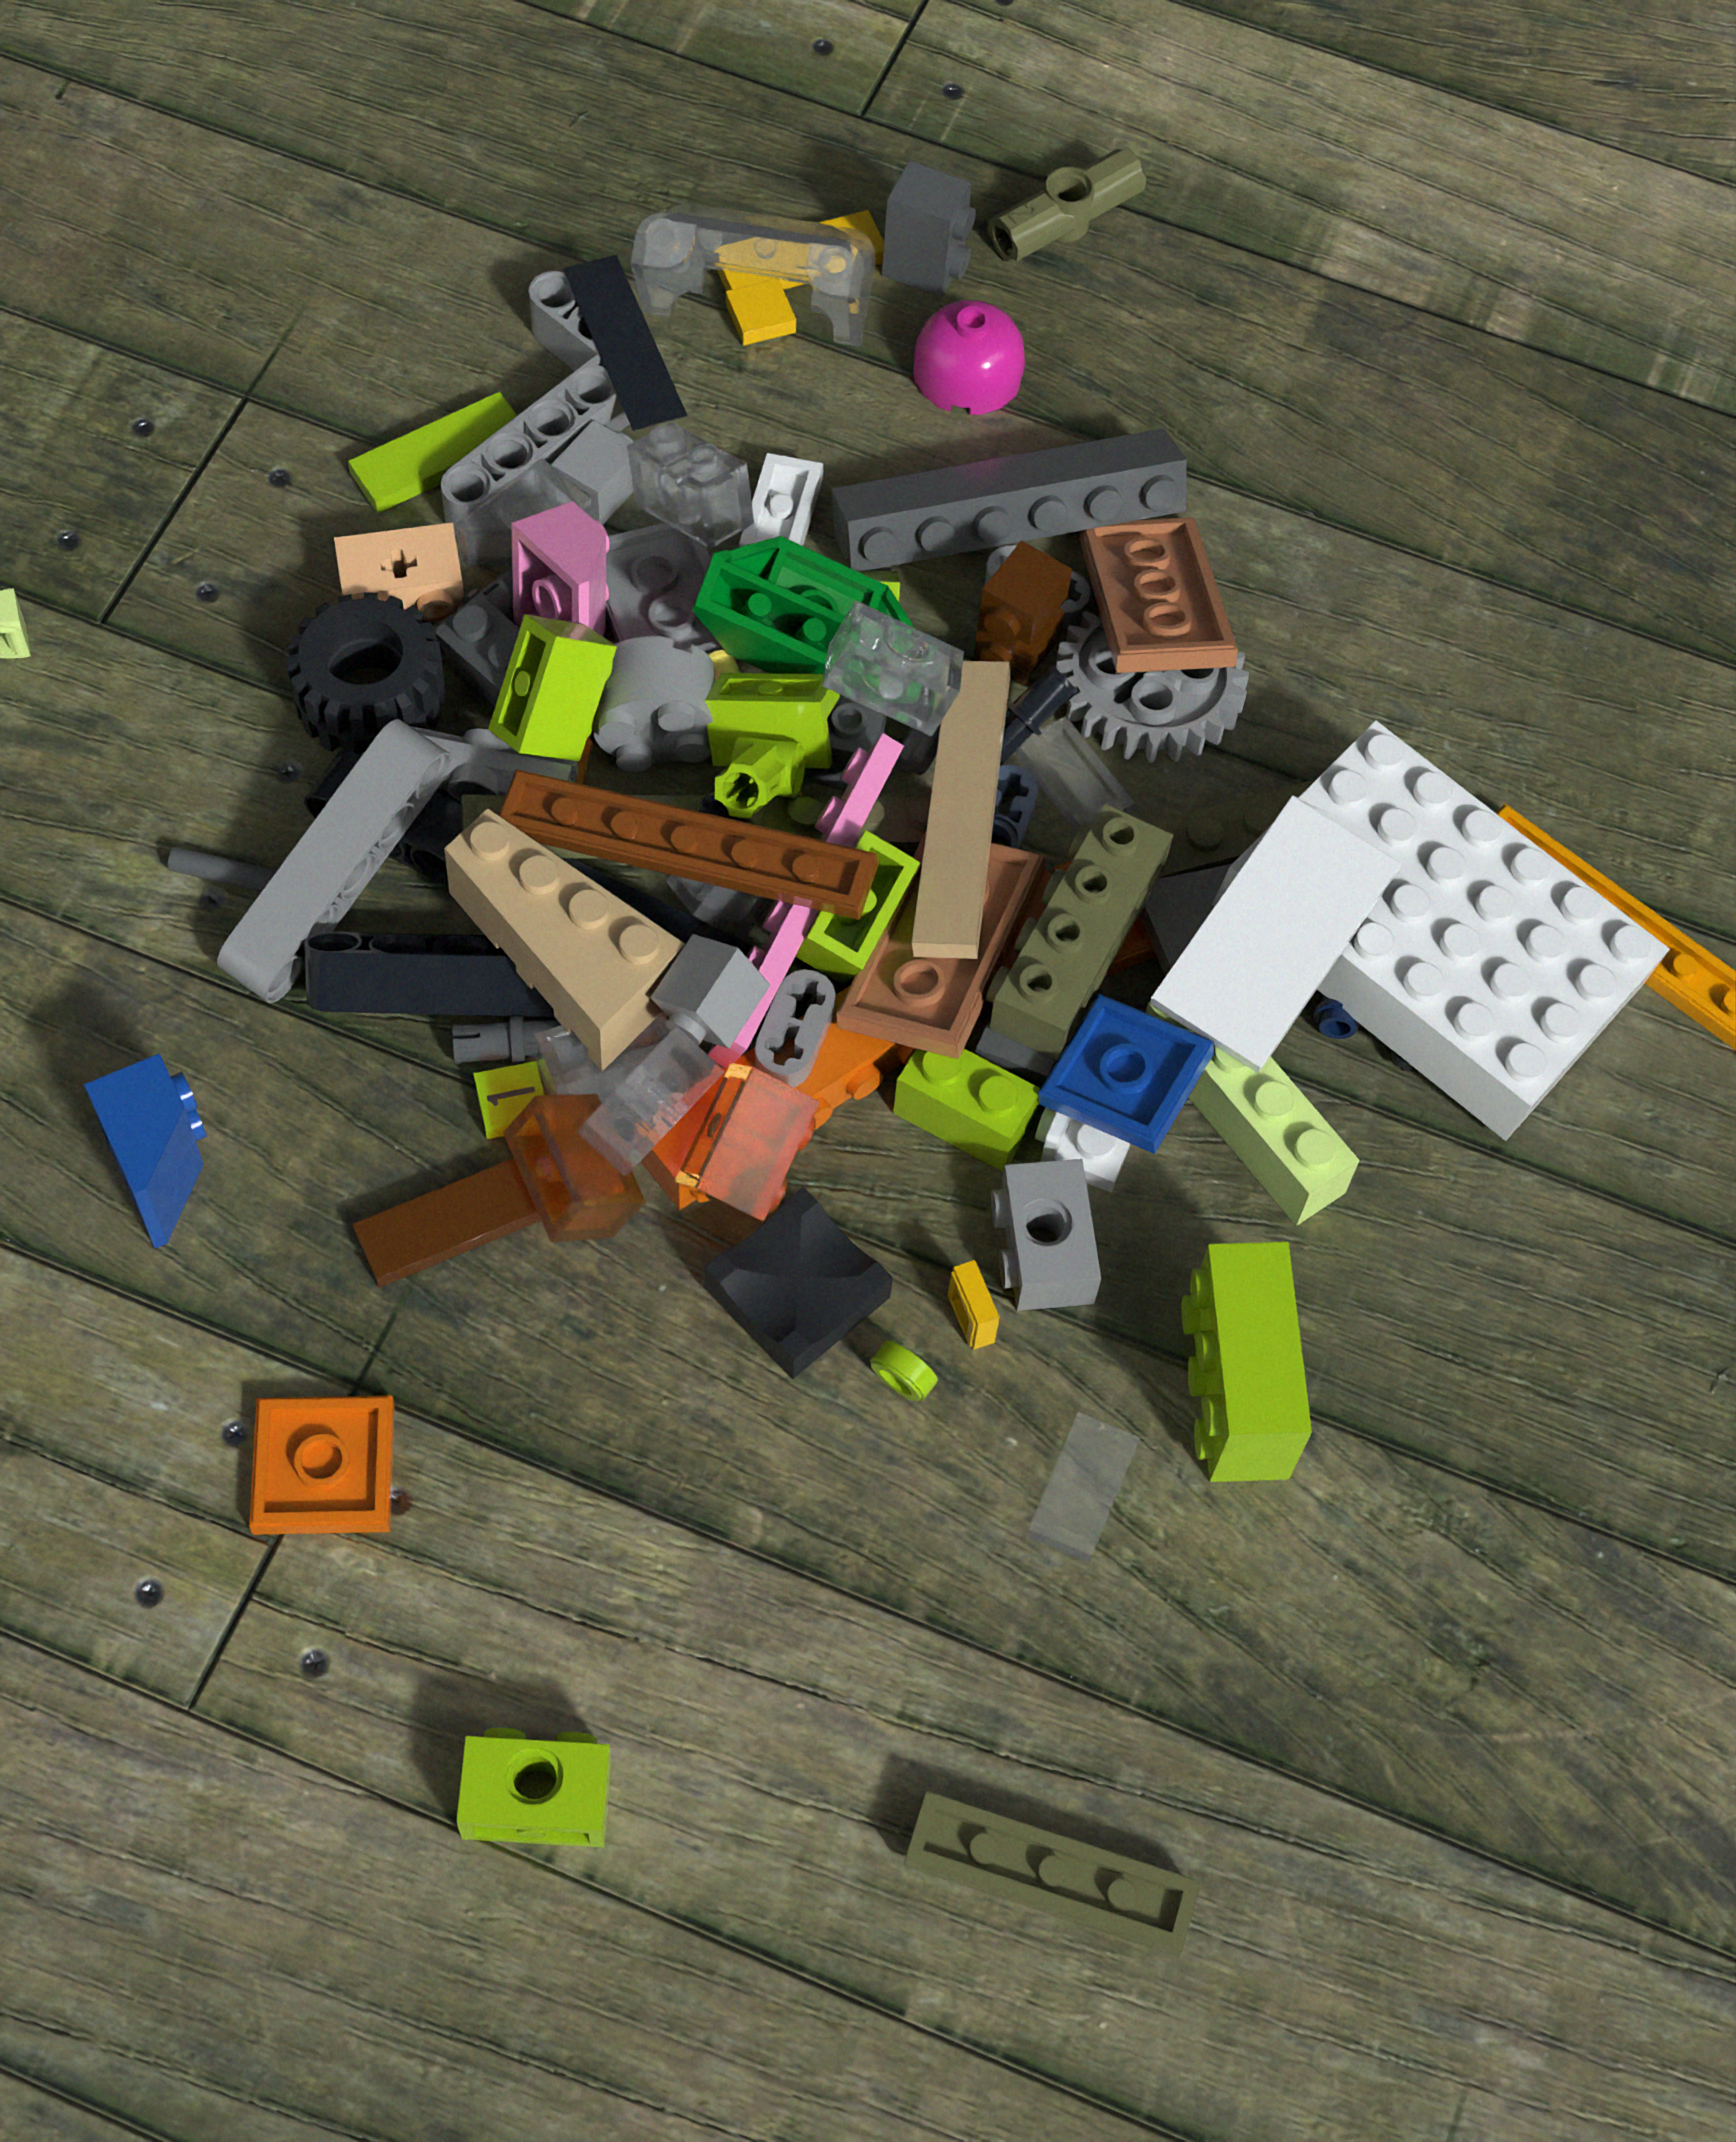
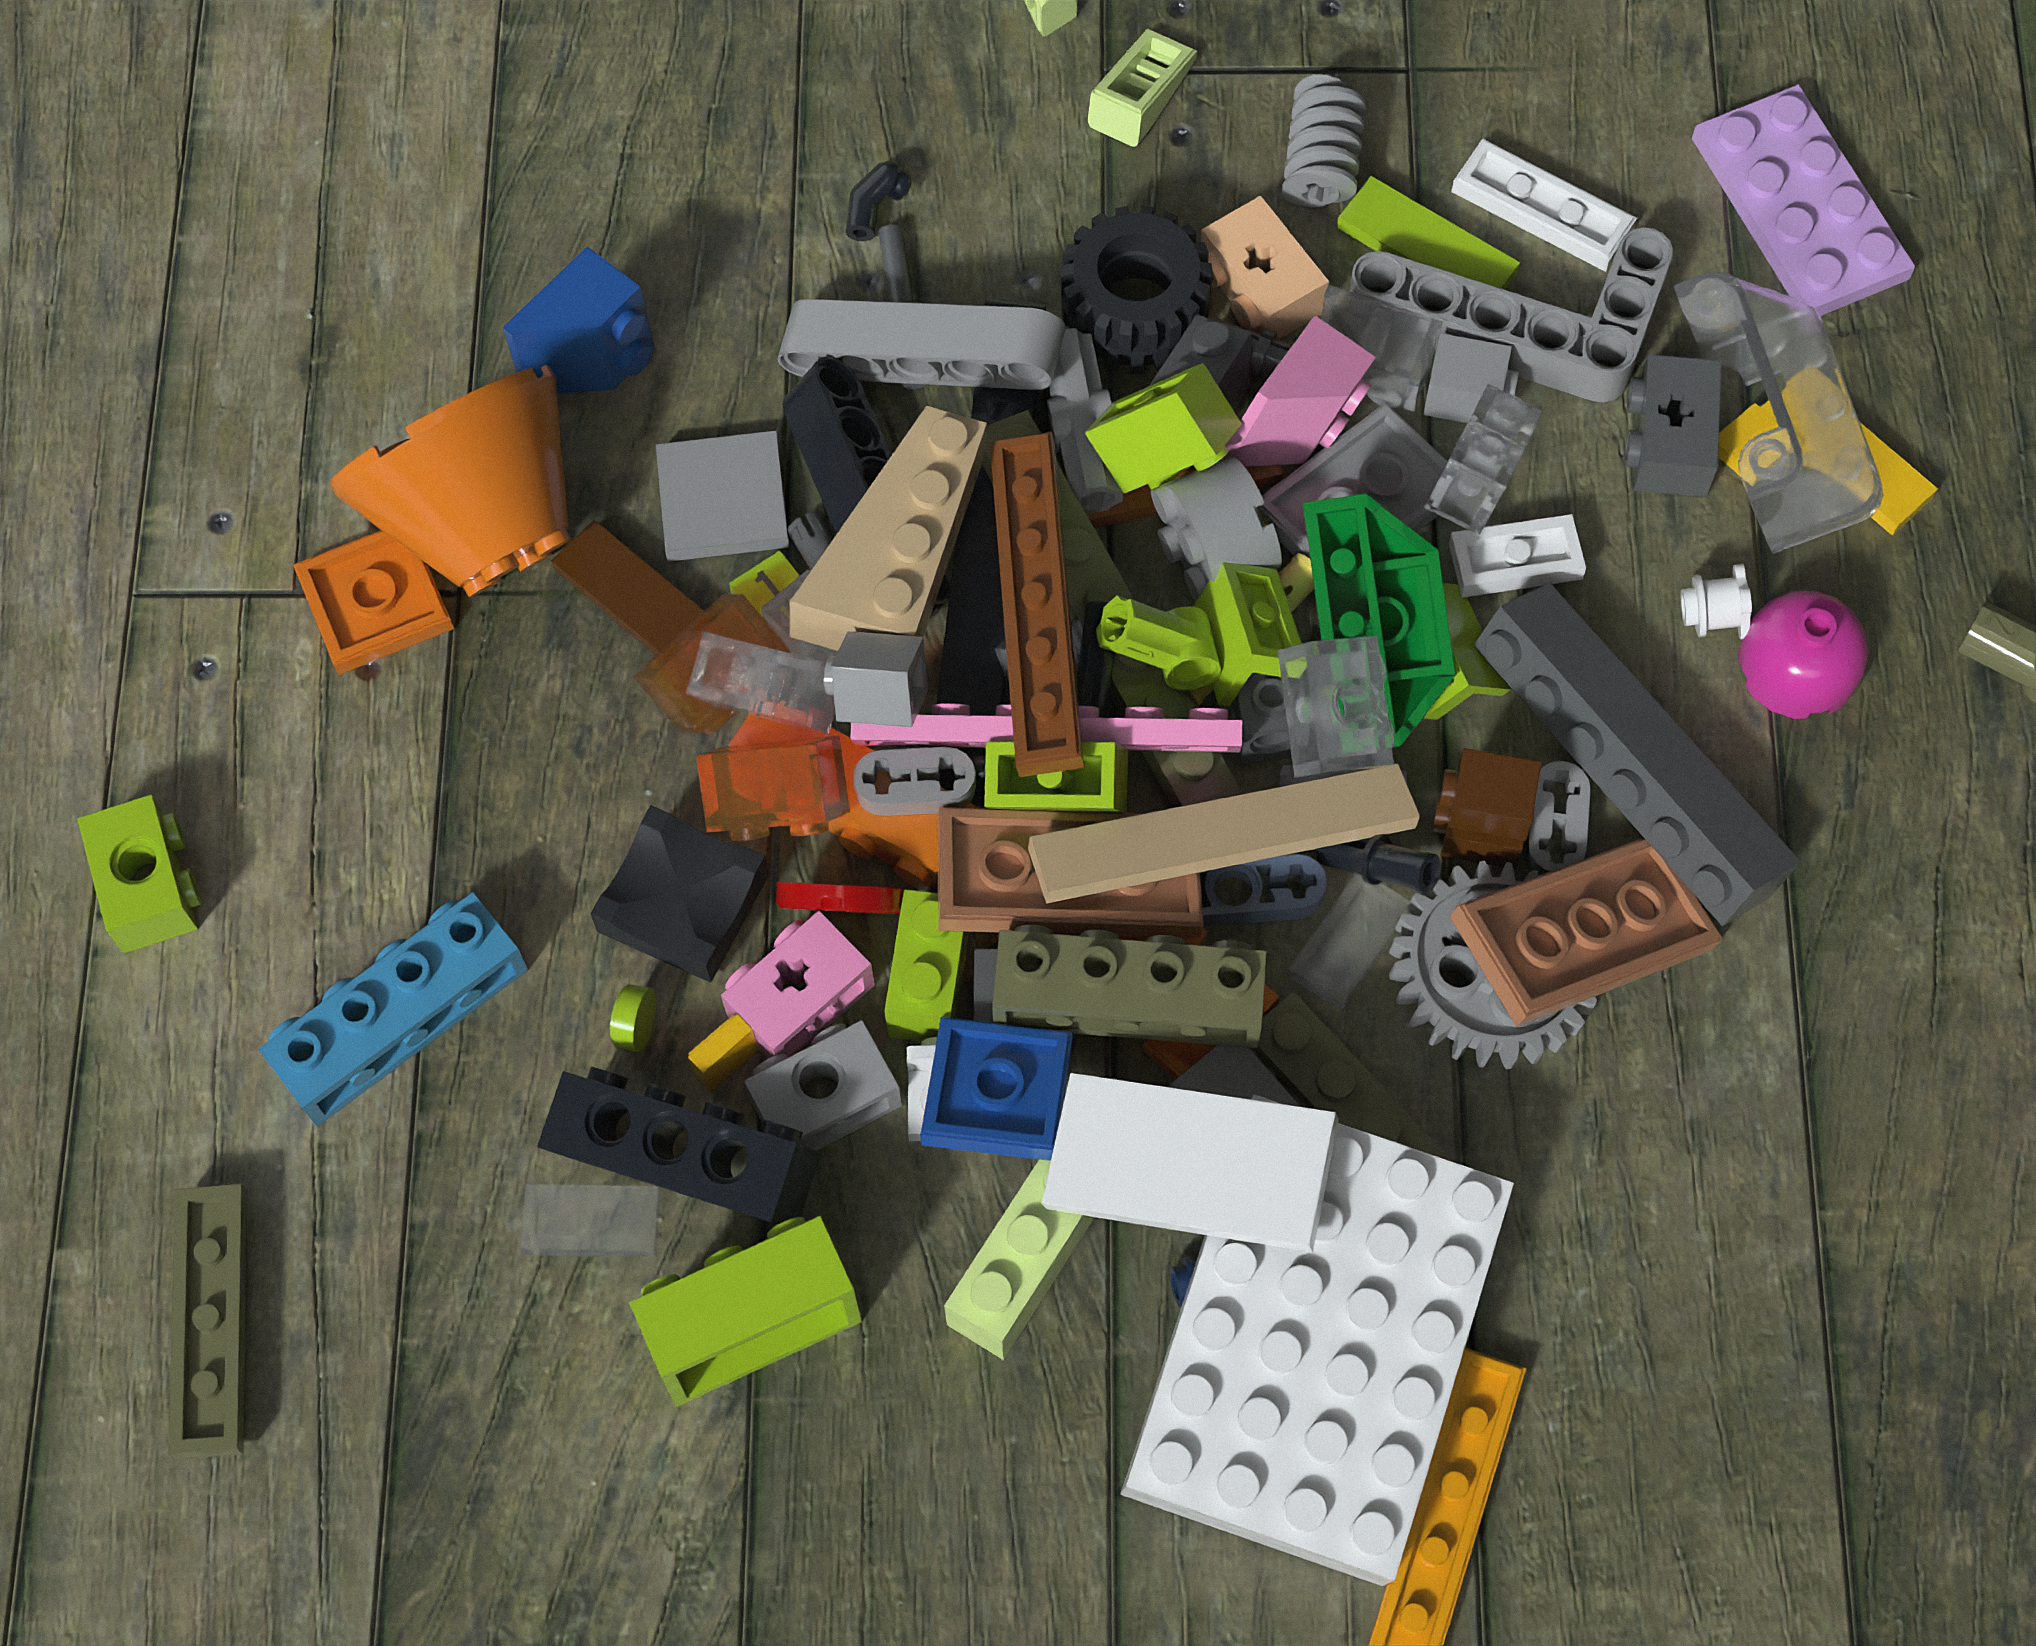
camera: 75 degrees right, 5 degrees up
black sticker [563,255,688,431] -> none
dark grey brick [882,160,976,298] -> none
none -> dark azure brick [258,892,528,1127]
none -> orange cone [329,365,571,597]
none -> black brick [537,1067,822,1225]
none -> light grey tile [656,431,789,562]
none -> bright pink brick [721,911,875,1059]
none -> red tile [776,882,905,914]
none -> black arm [846,161,912,242]
none -> yellowish green slope [1088,29,1197,147]
none -> light grey piece [1282,74,1367,208]
none -> white tile [1452,139,1637,272]
none -> dark grey brick [1624,354,1722,497]
none -> white brick [1681,564,1752,639]
none -> lavender plate [1692,85,1915,322]

